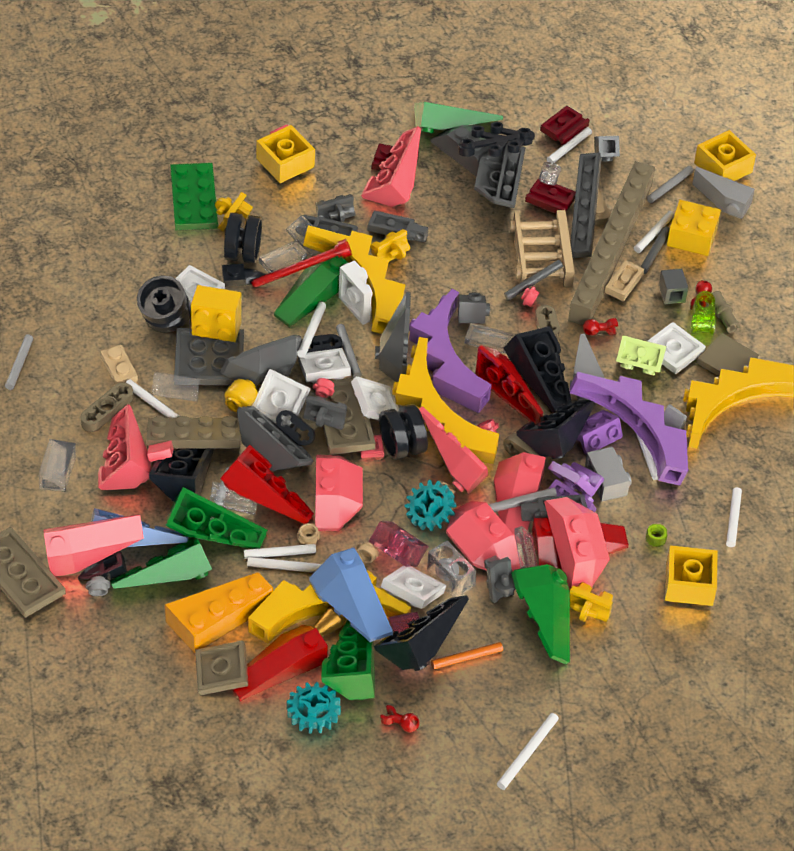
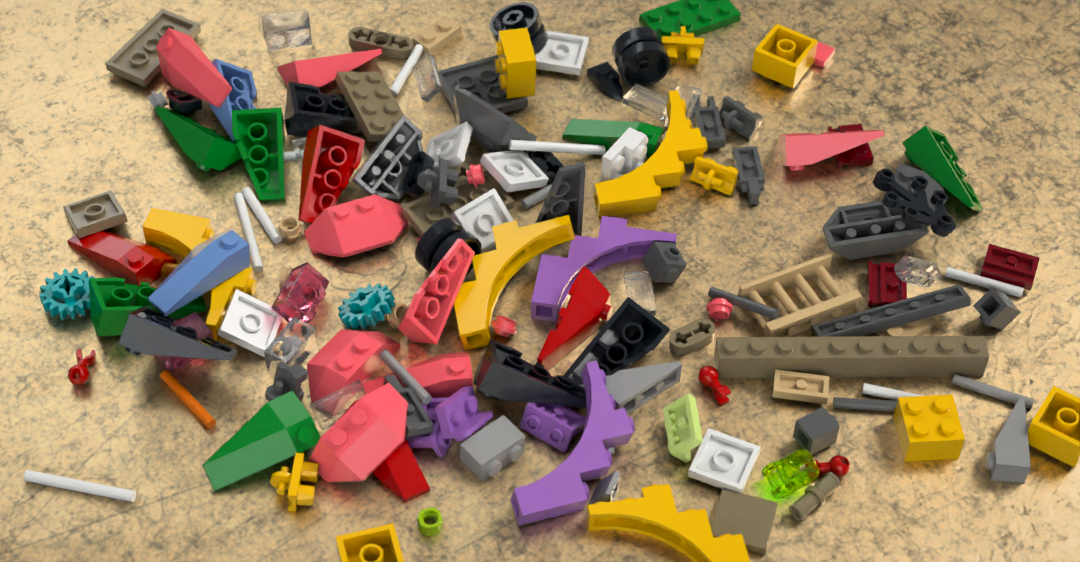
camera: 70 degrees right, 0 degrees up
coral tile [147,440,174,462] -> none
light orange wedge [165,572,273,653] -> none
yellow head [224,379,258,413] -> none
red piece [252,239,352,288] -> none

